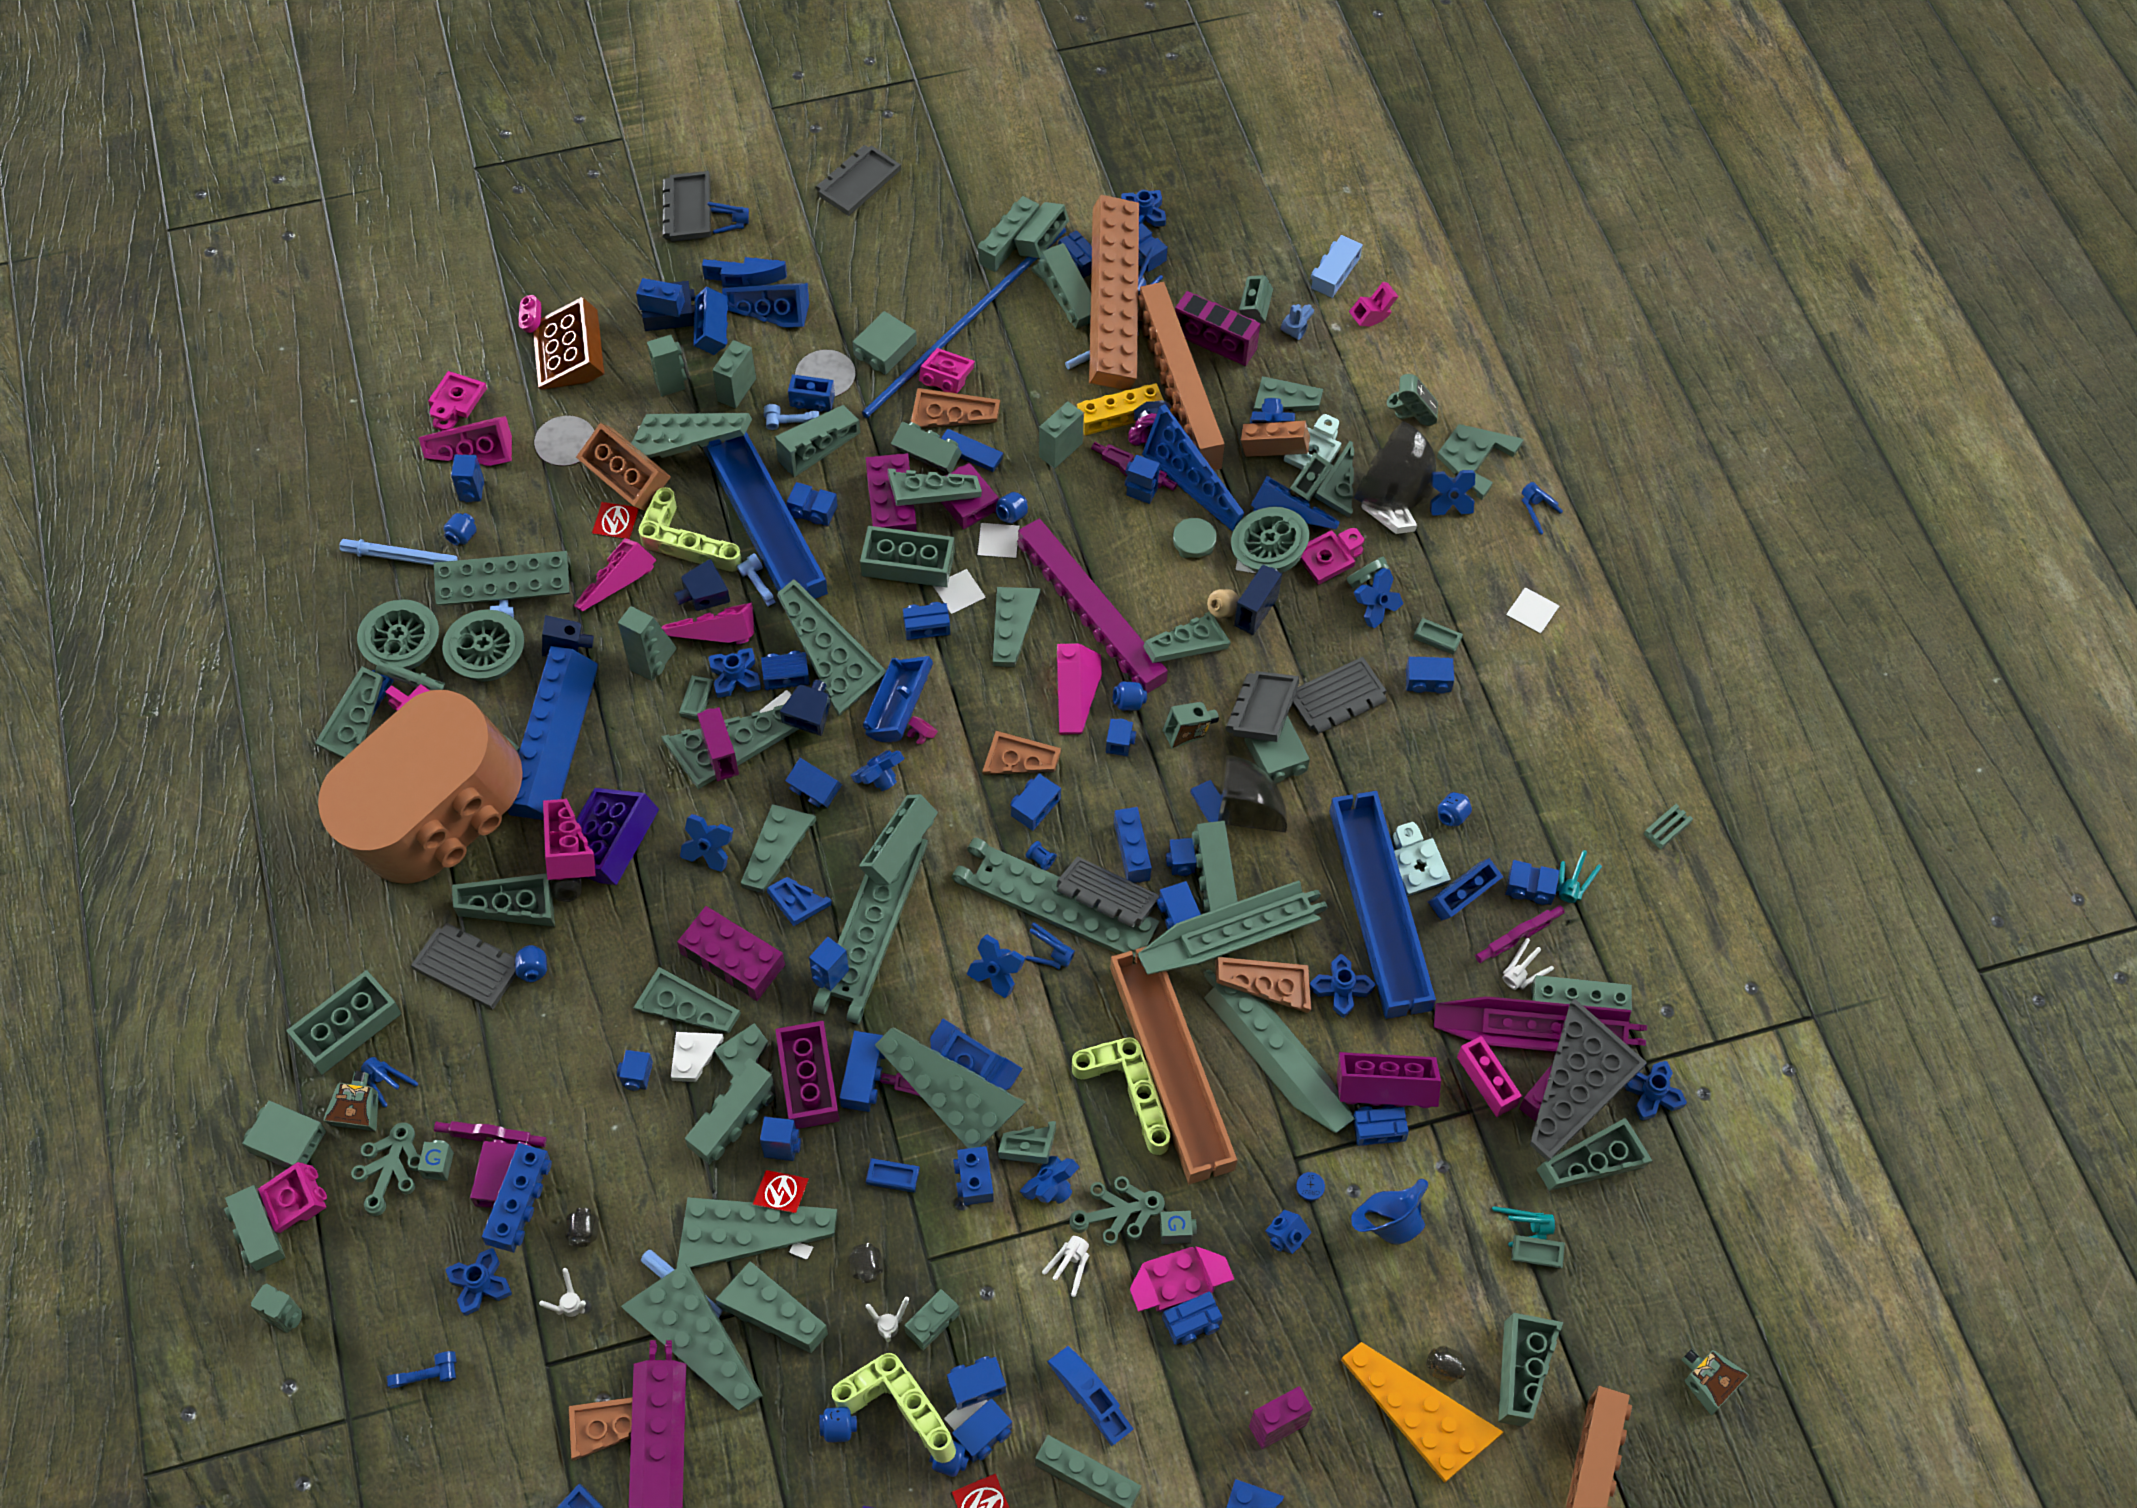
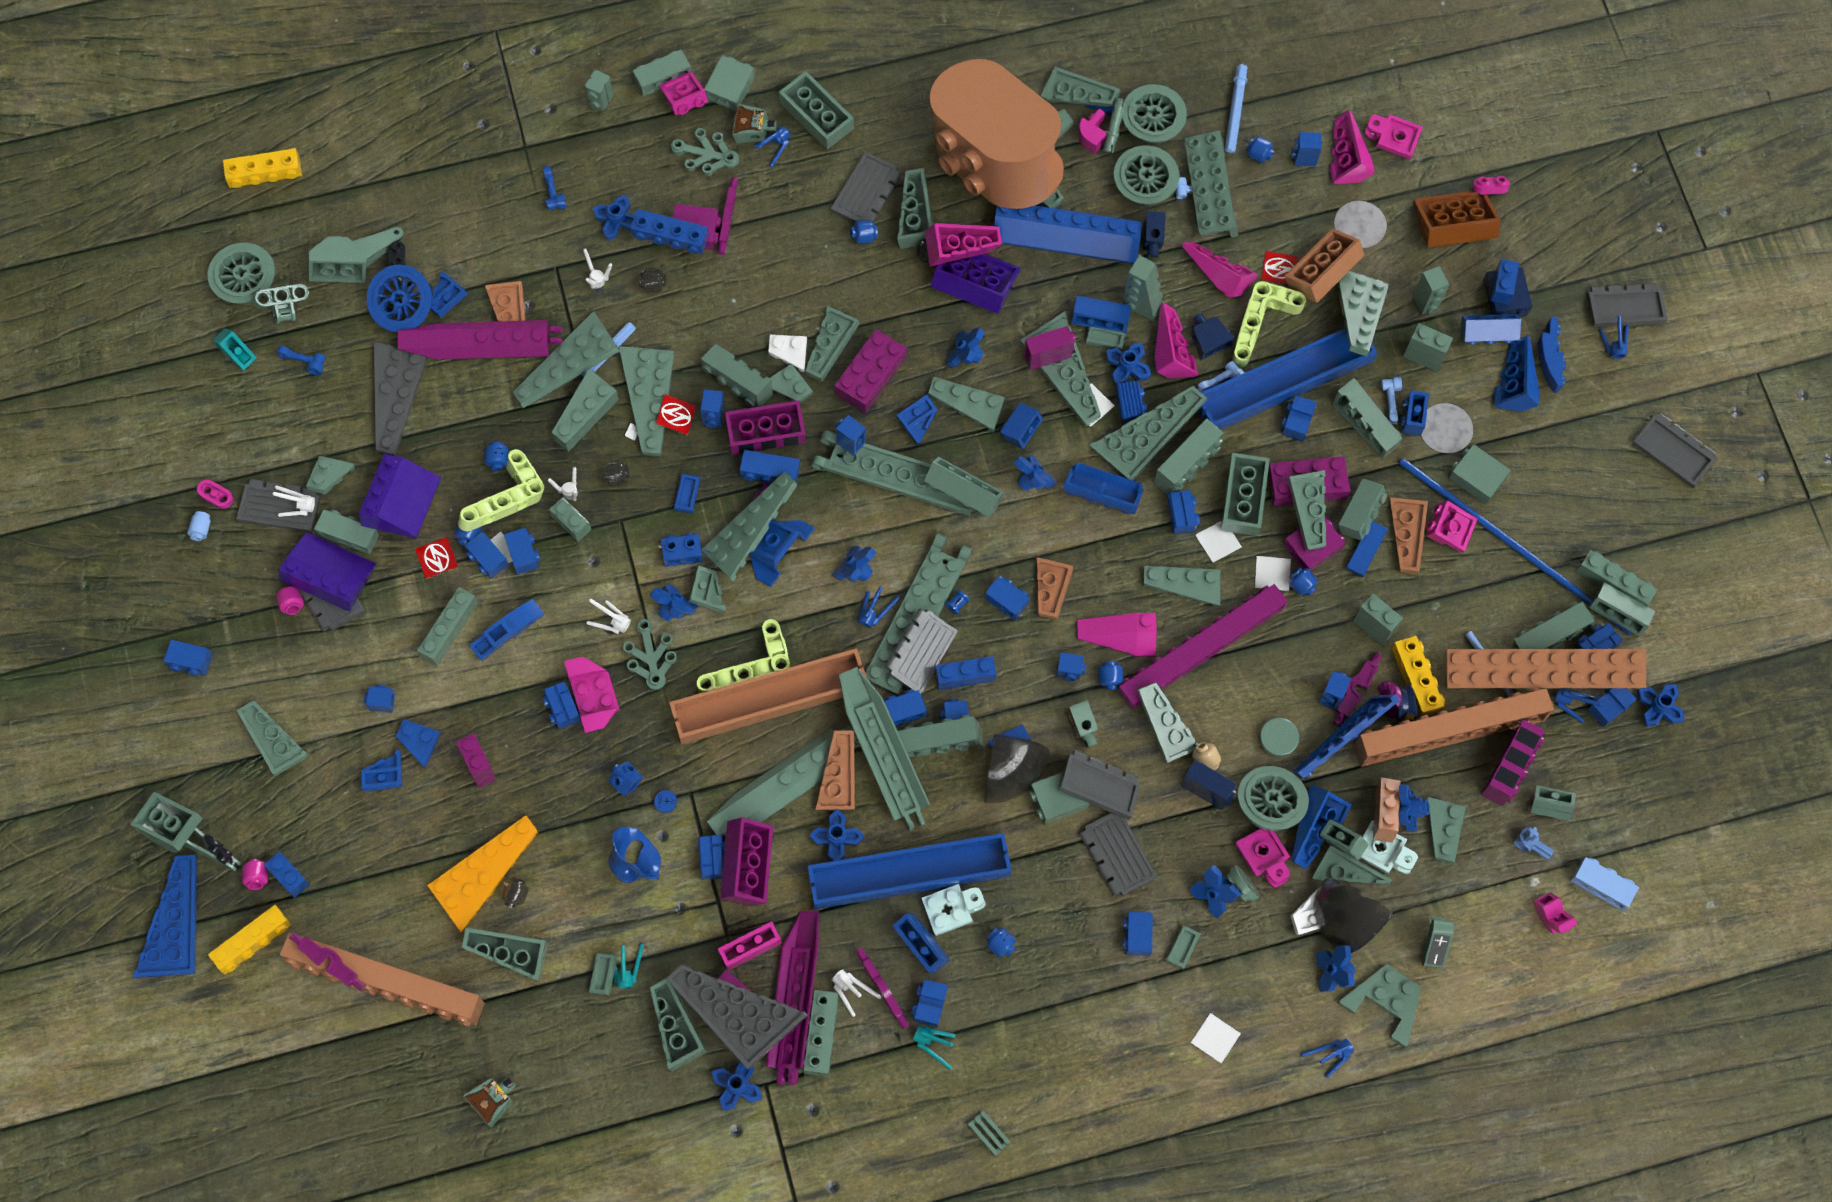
camera: 90 degrees right, 10 degrees up
sand green brick [418,1140,454,1181] -> none
blue brick [617,1050,653,1091] -> none
dark blue torso [780,680,830,736] -> none
dark pink tile [907,716,938,745] -> none
sand green brick [1159,1211,1197,1244] -> none
none -> blue brick [1072,296,1131,334]
none -> sand green brick [1154,419,1224,496]

